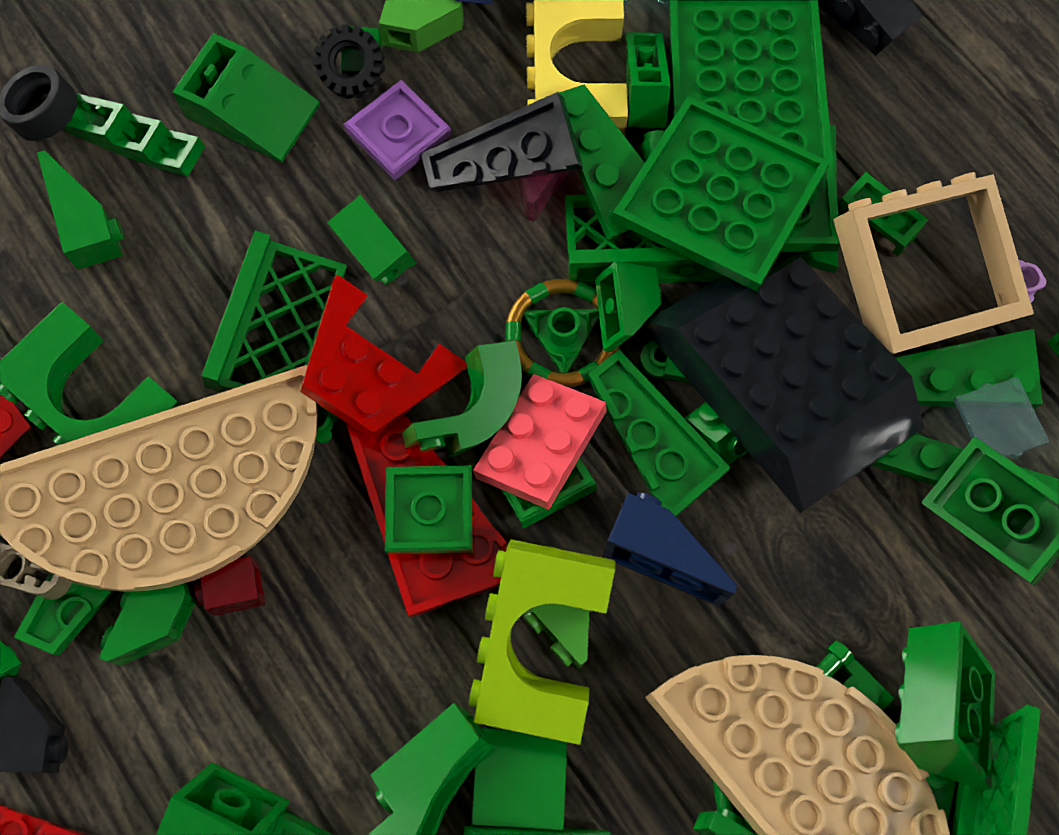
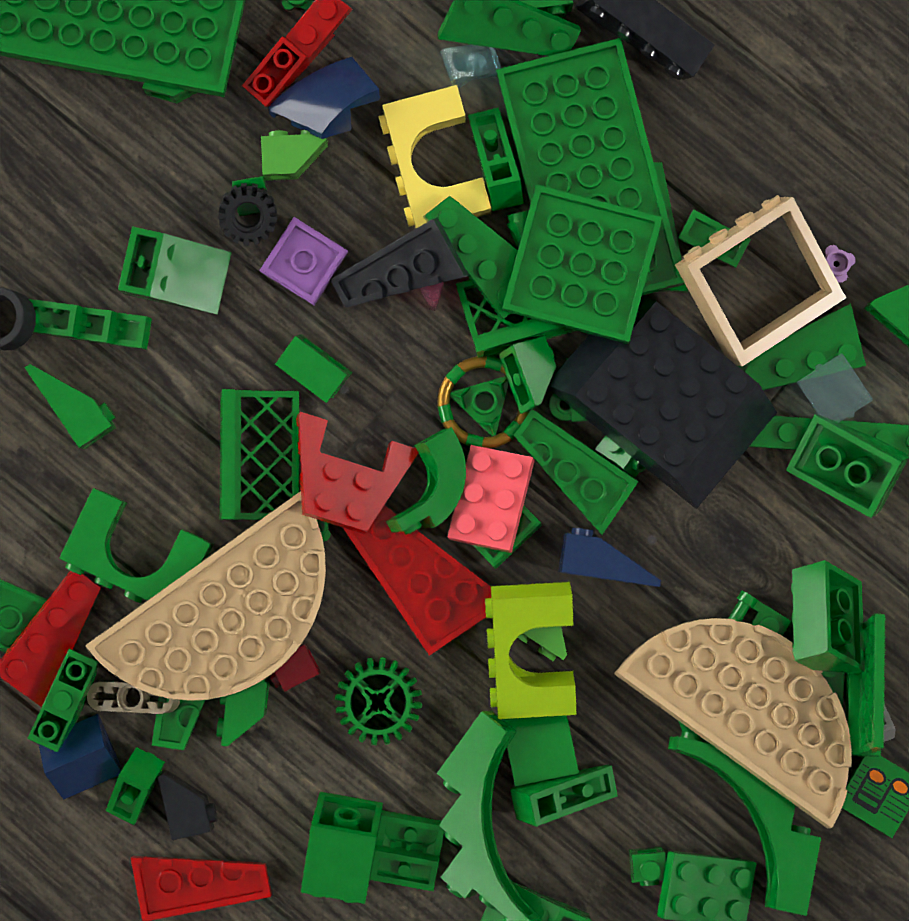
camera: 15 degrees left, 15 degrees up
green plate [385,465,473,554] -> none
none -> green gear [335,657,422,745]

